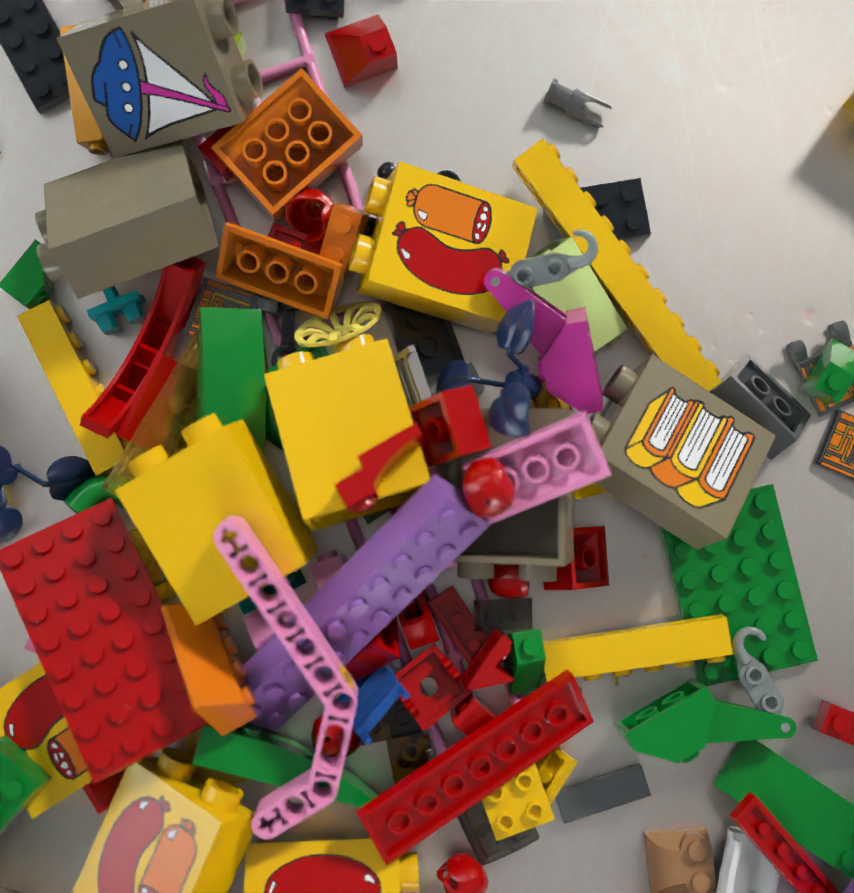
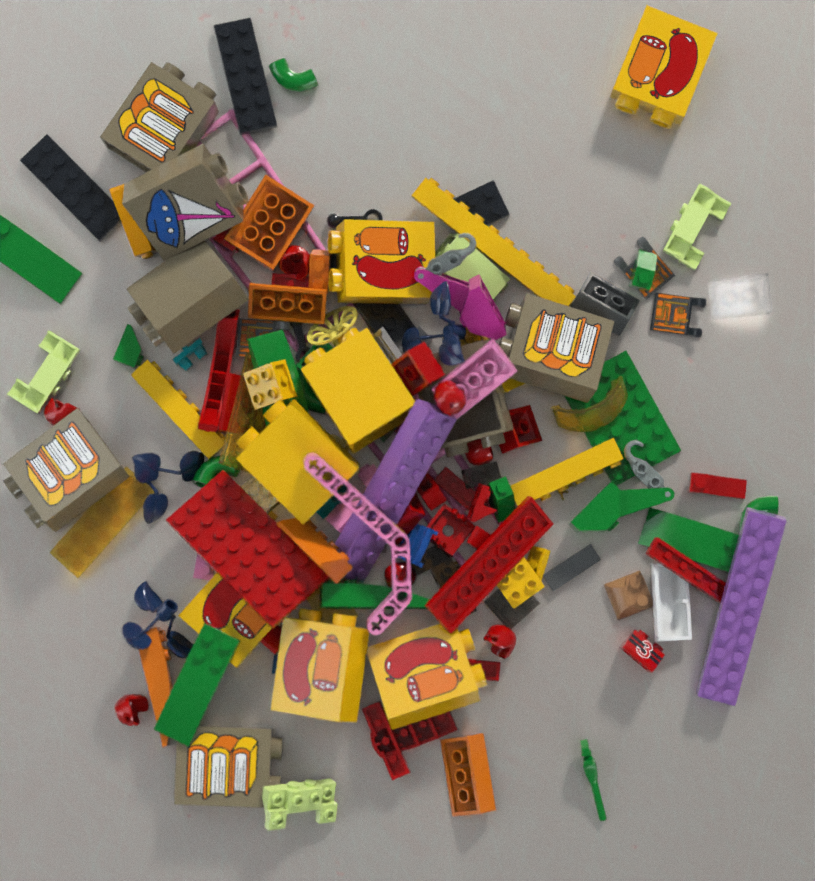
camera: 20 degrees left, 0 degrees up
red slope [324,14,398,88] -> none
red slope [334,423,423,514] -> none
dark grey piece [543,78,612,128] -> none
none -> yellow bracket [243,360,297,410]
none -> clear yellow windscreen [550,376,628,433]

